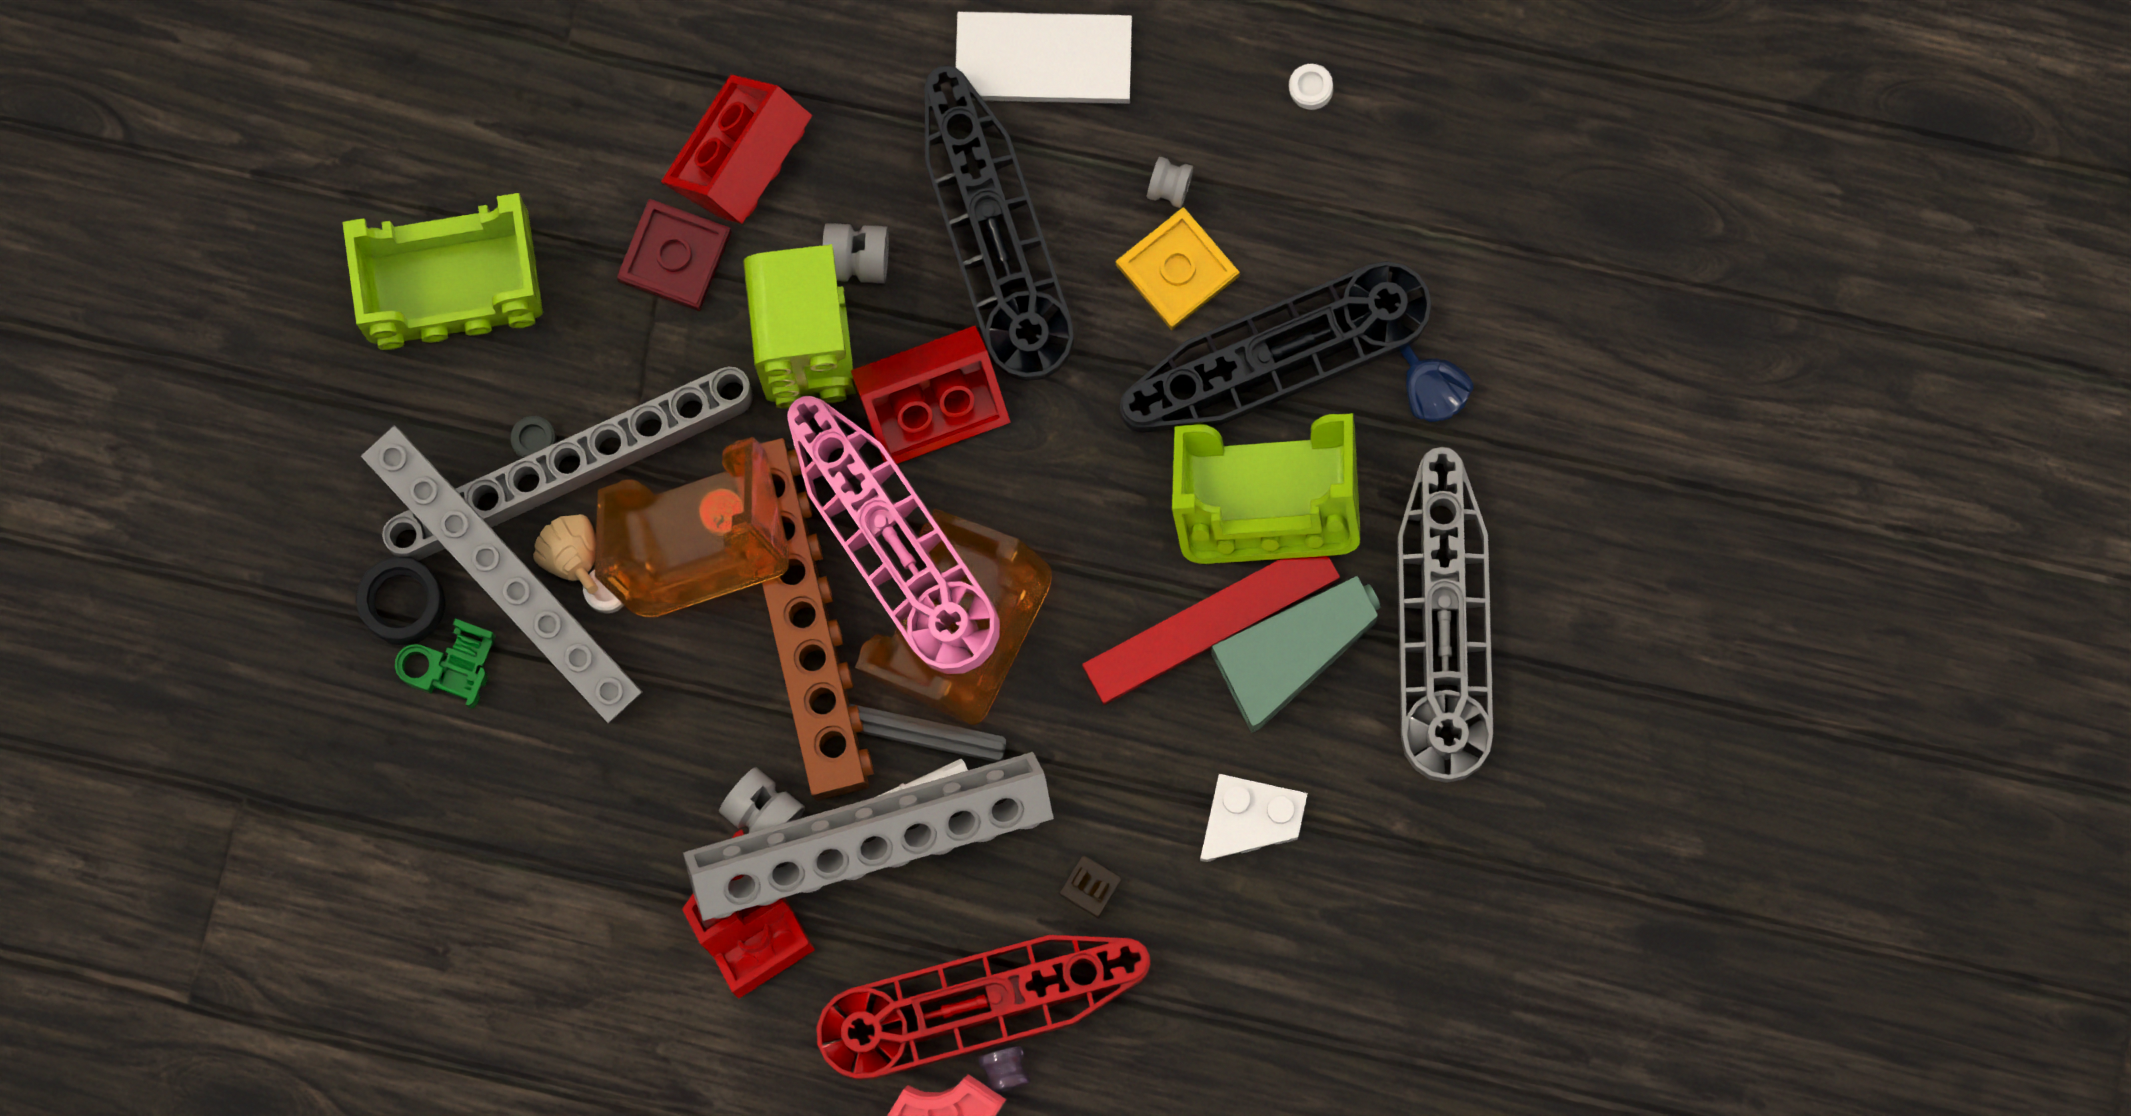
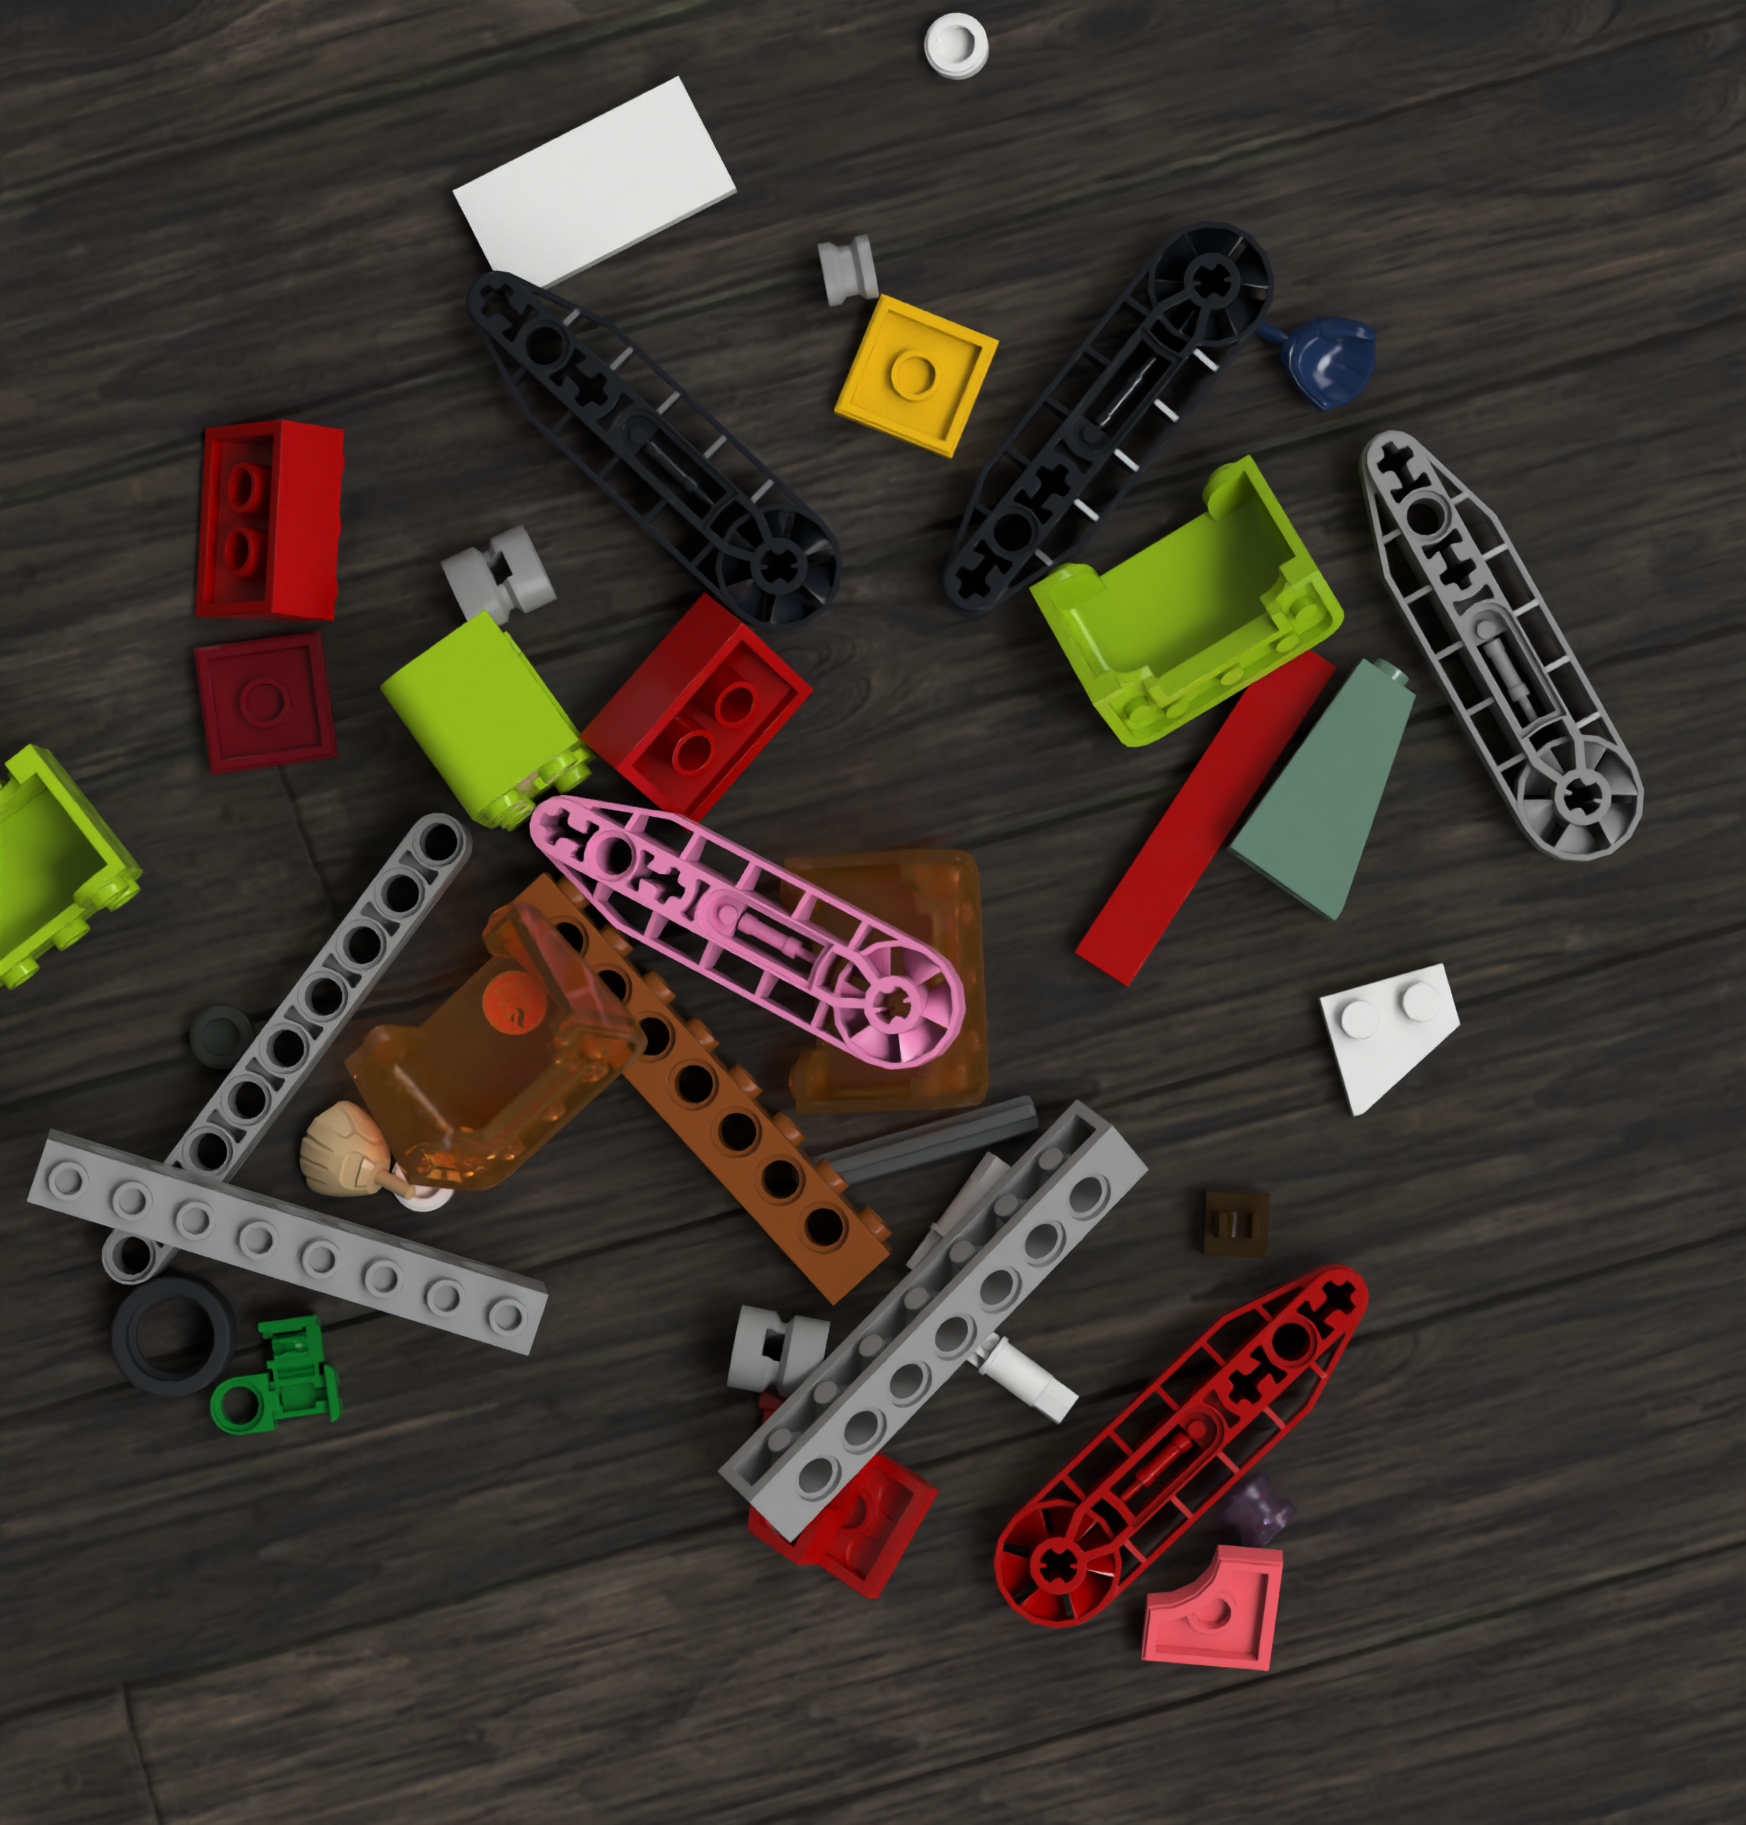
camera: 25 degrees left, 10 degrees up
none -> white piece [966,1332,1079,1425]

